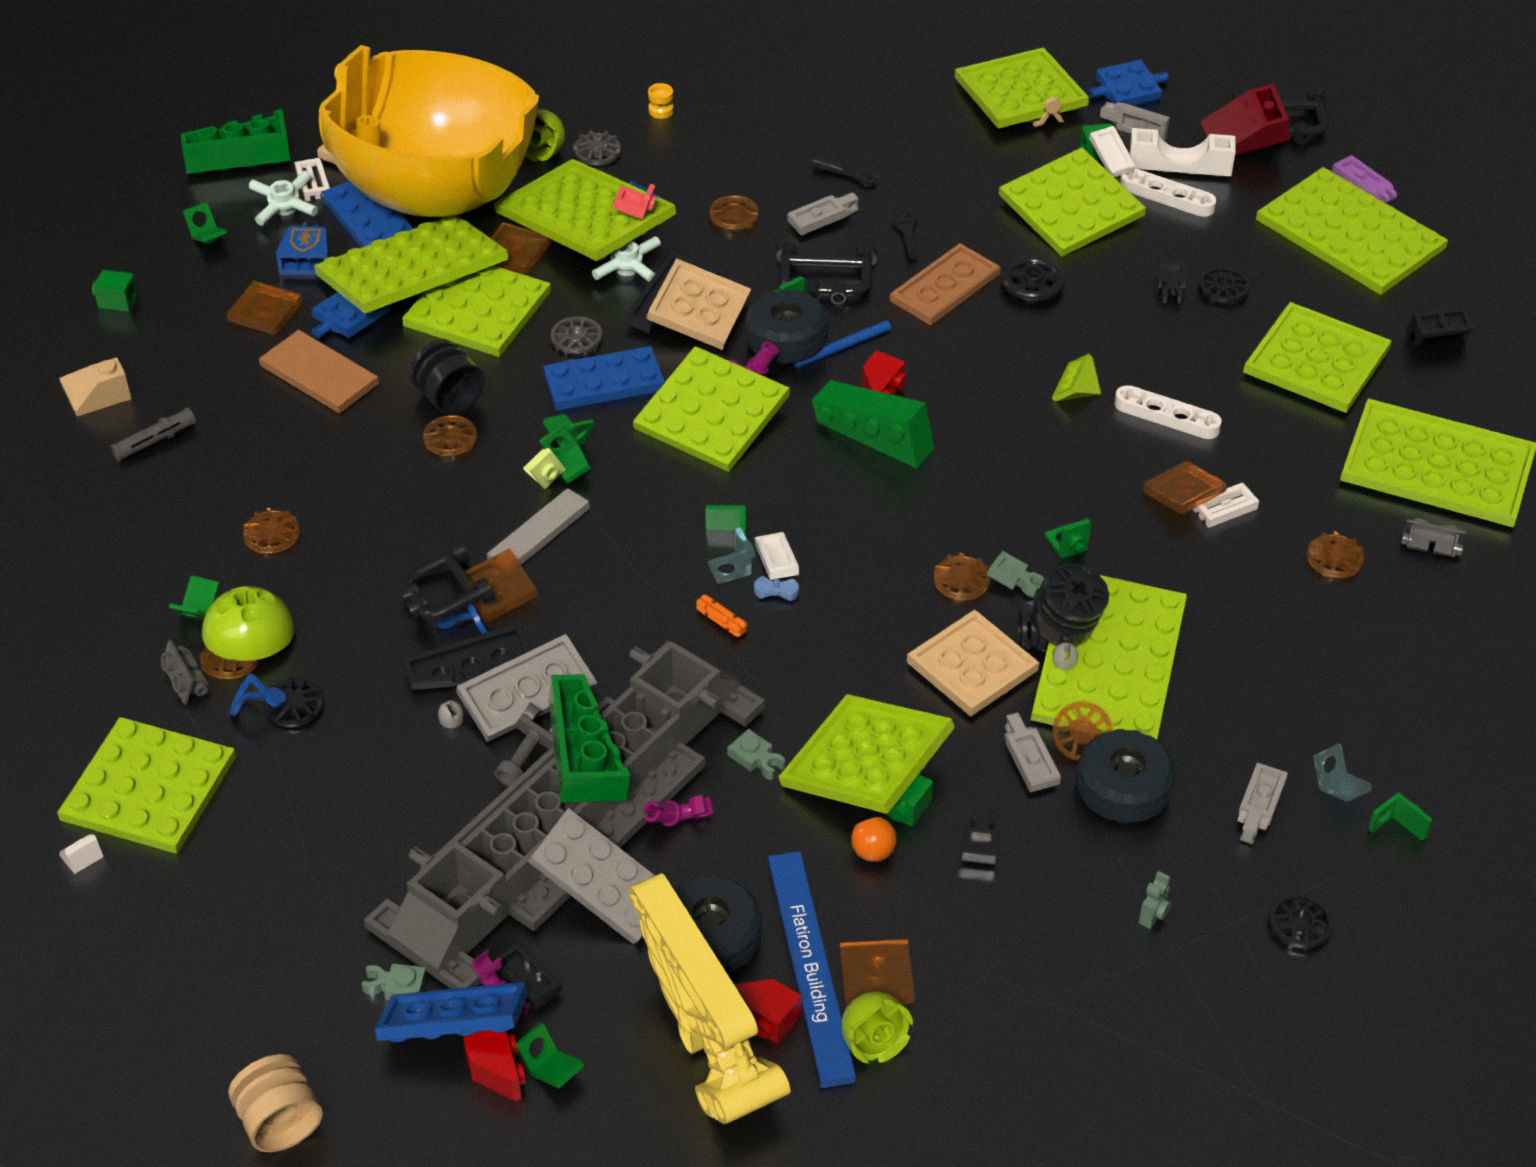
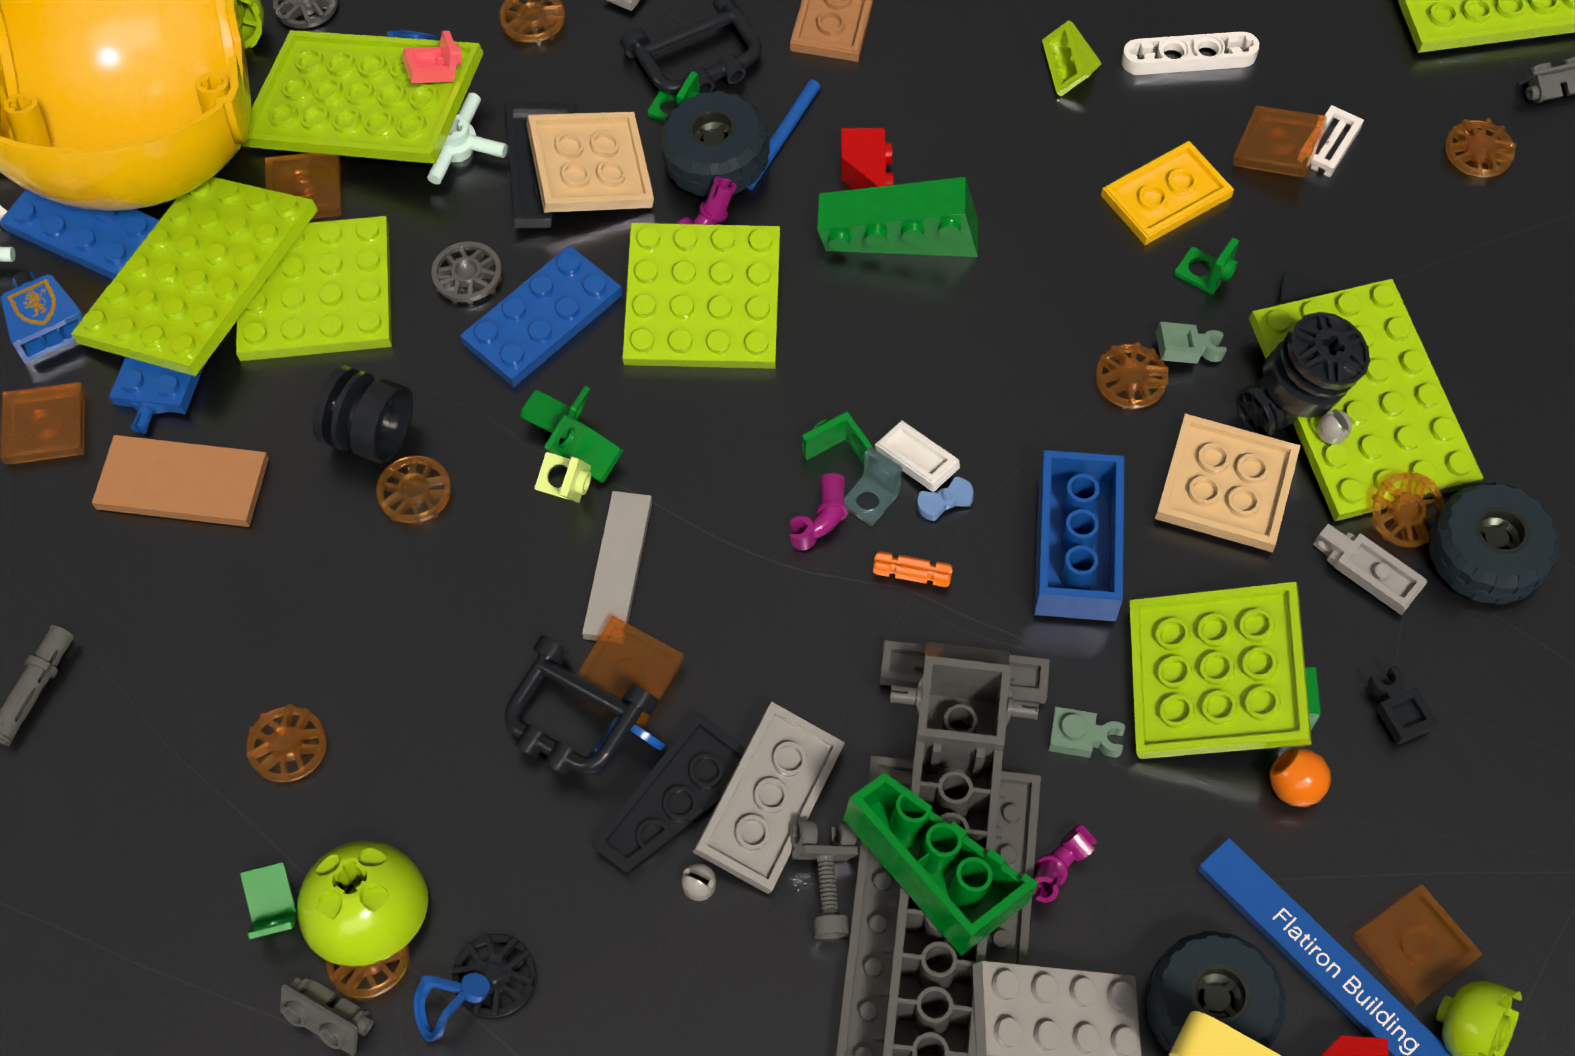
camera: 30 degrees left, 15 degrees up
none -> magenta piece [789,473,848,550]
none -> blue brick [1034,450,1124,621]
none -> yellow tile [1101,141,1234,245]

